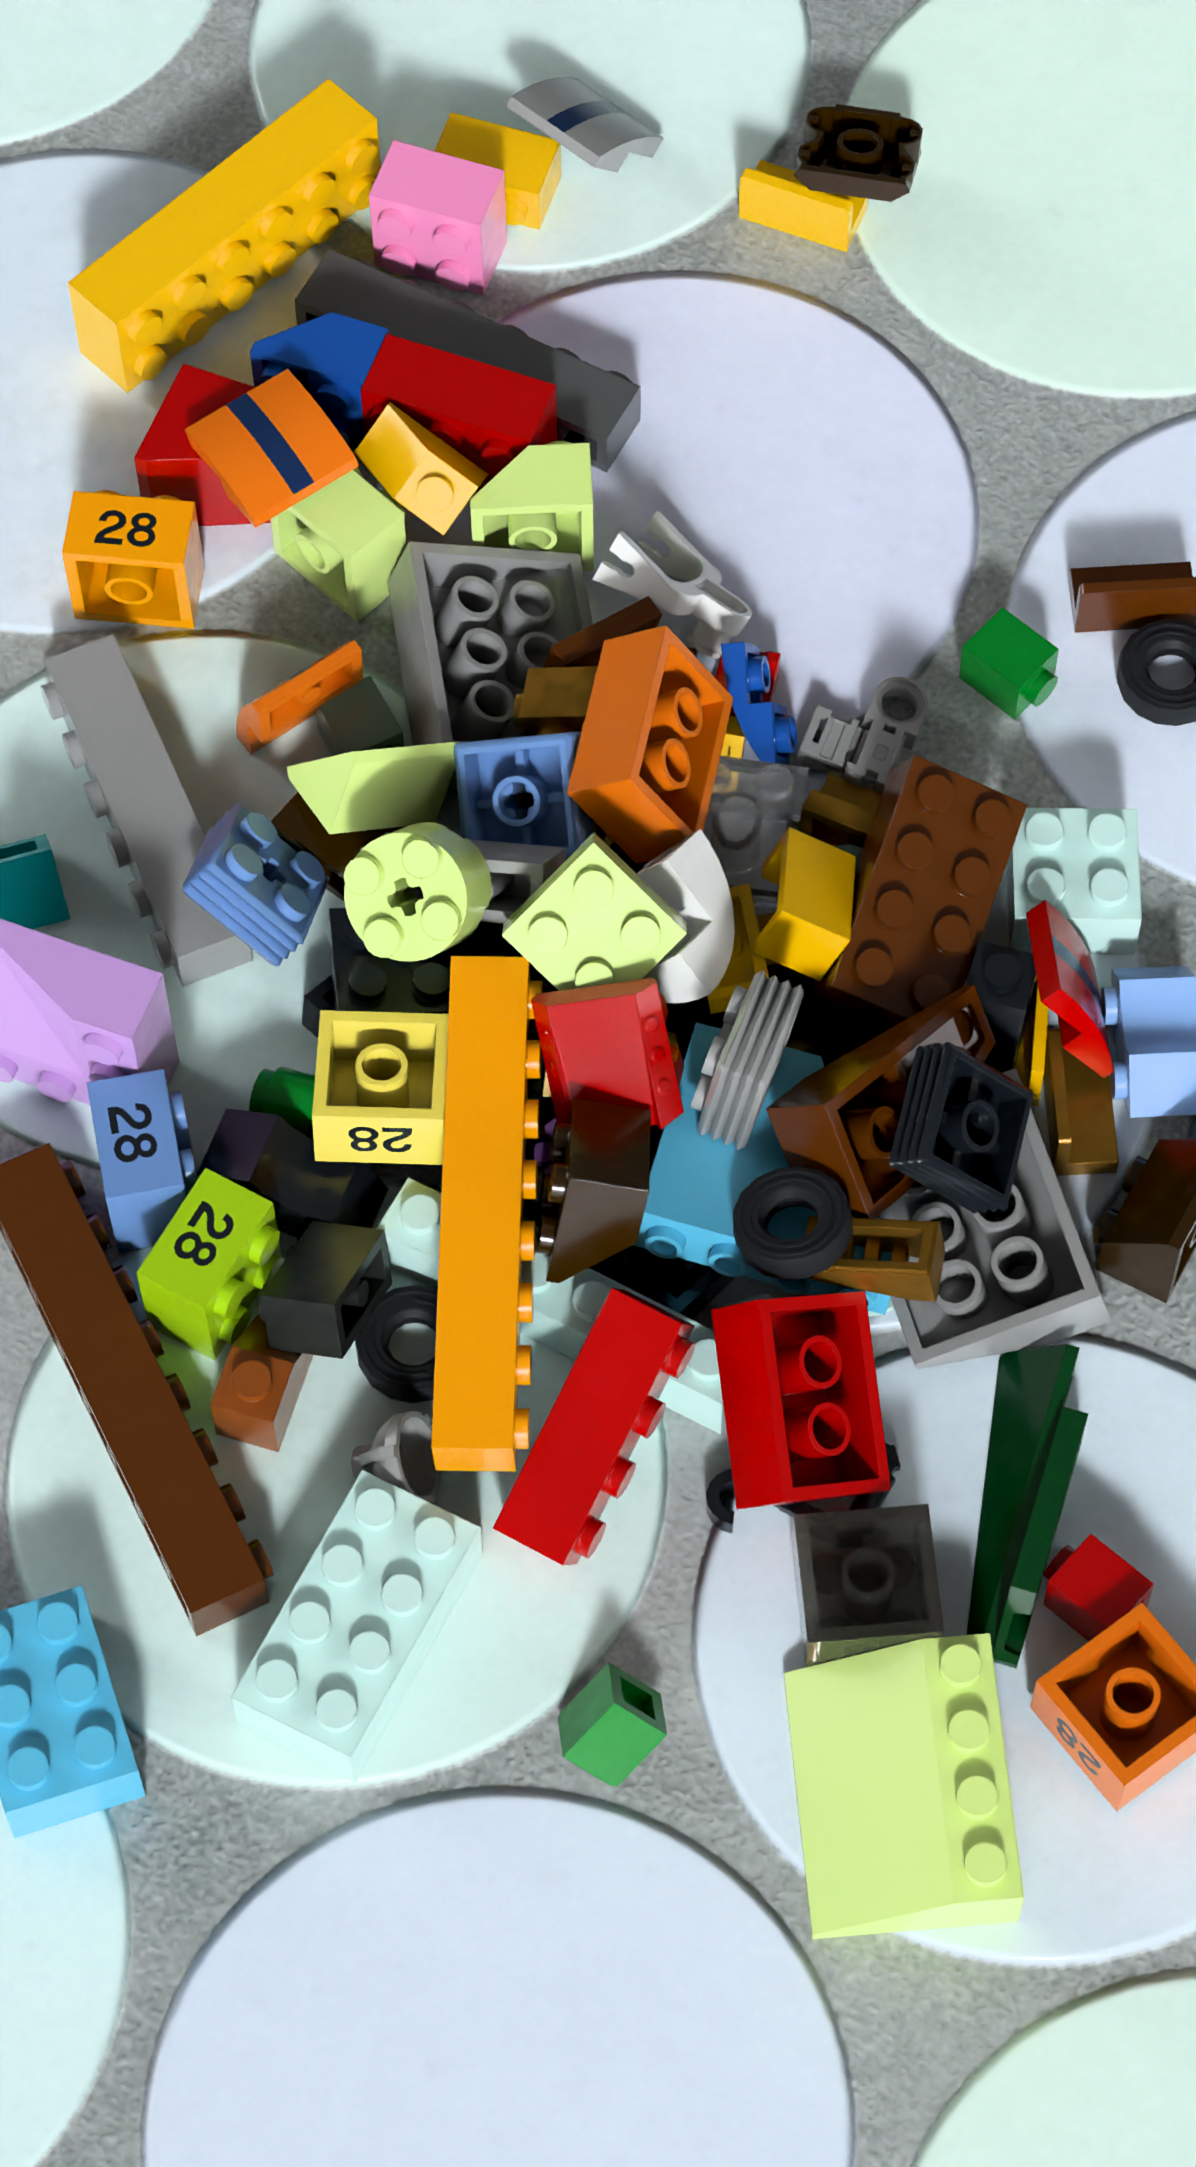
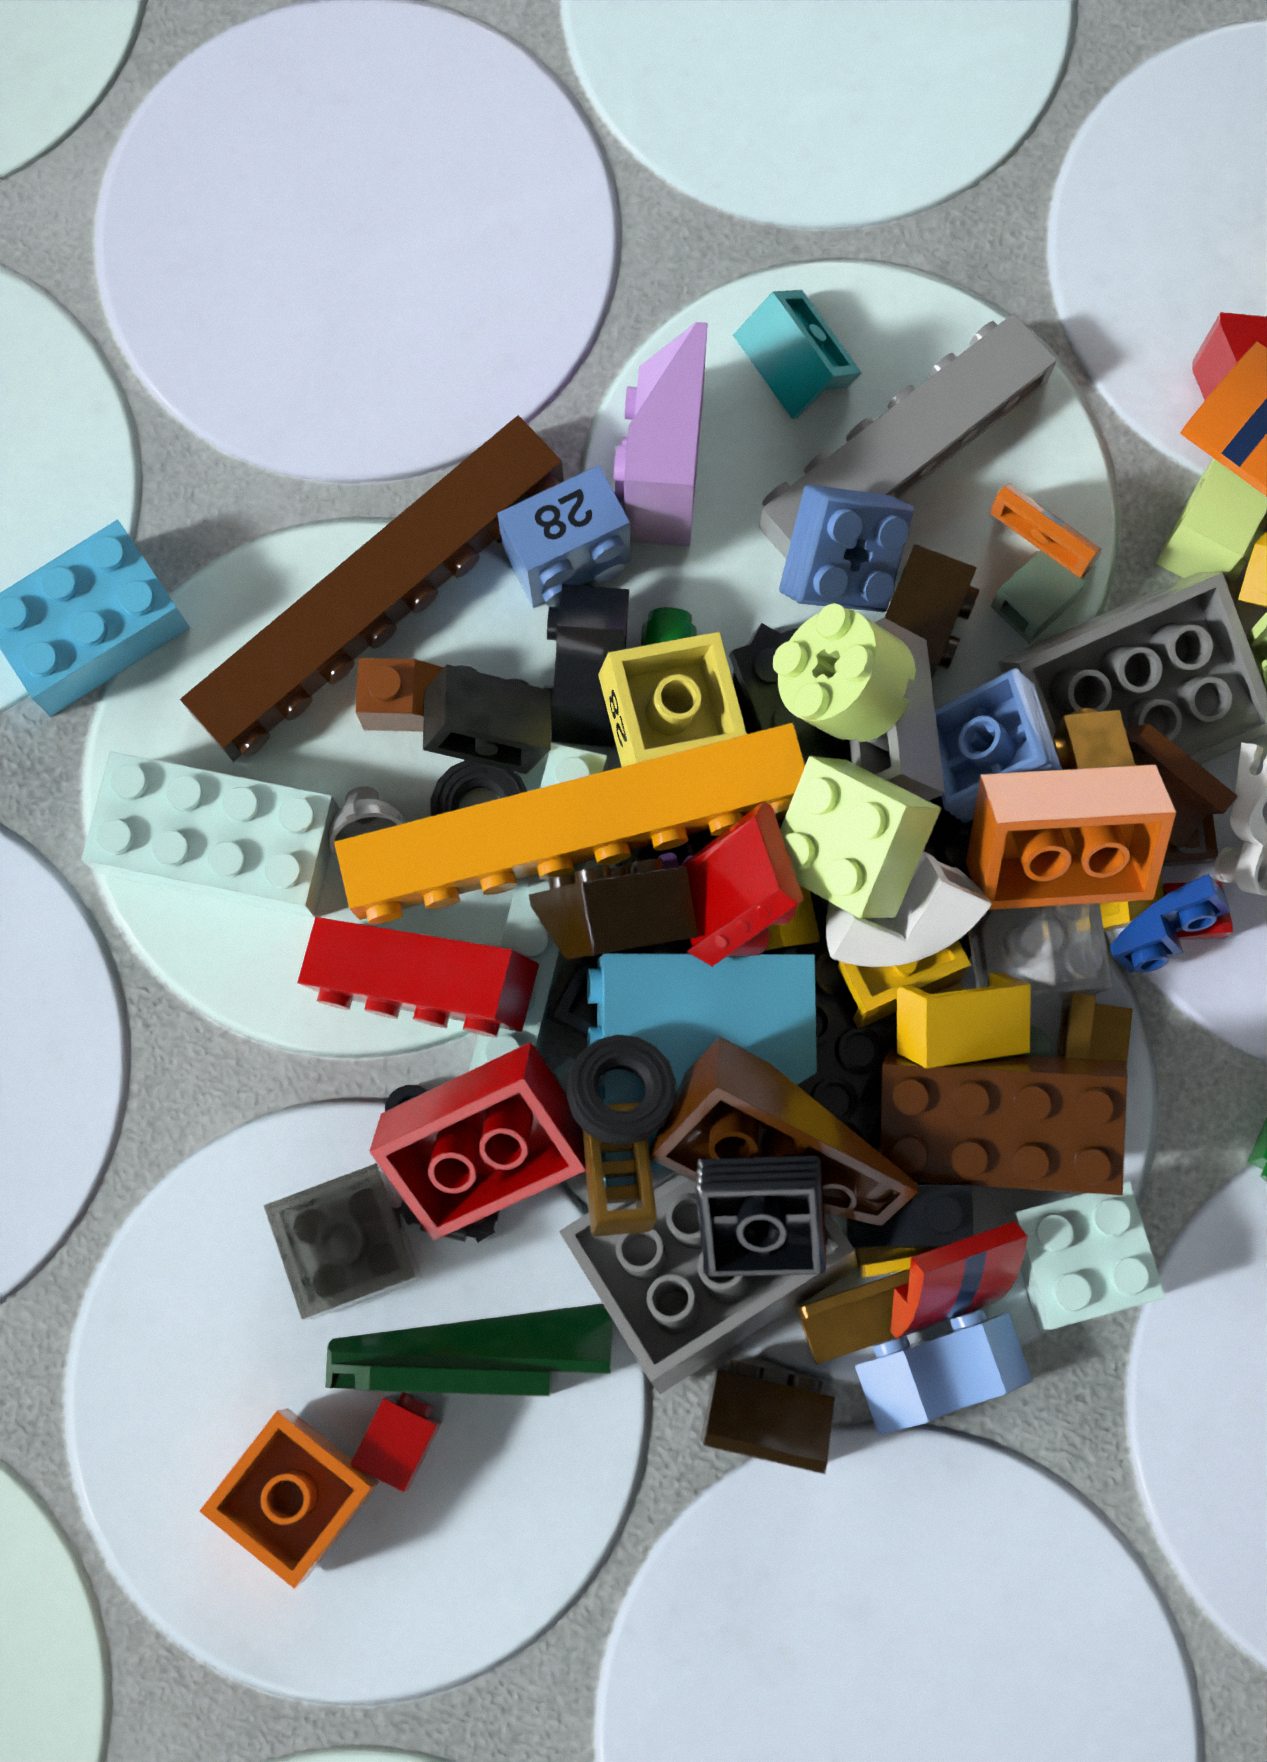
camera: 75 degrees right, 15 degrees up
light orange brick [62,490,204,629] -> none
lime brick [136,1168,284,1361] -> none
yellowish green slope [287,741,459,834] -> none
green panel [558,1662,667,1786] -> none
light grey brick [690,970,804,1150] -> none
yellowish green slope [784,1633,1024,1939] -> none
light grey piece [794,677,928,793] -> none

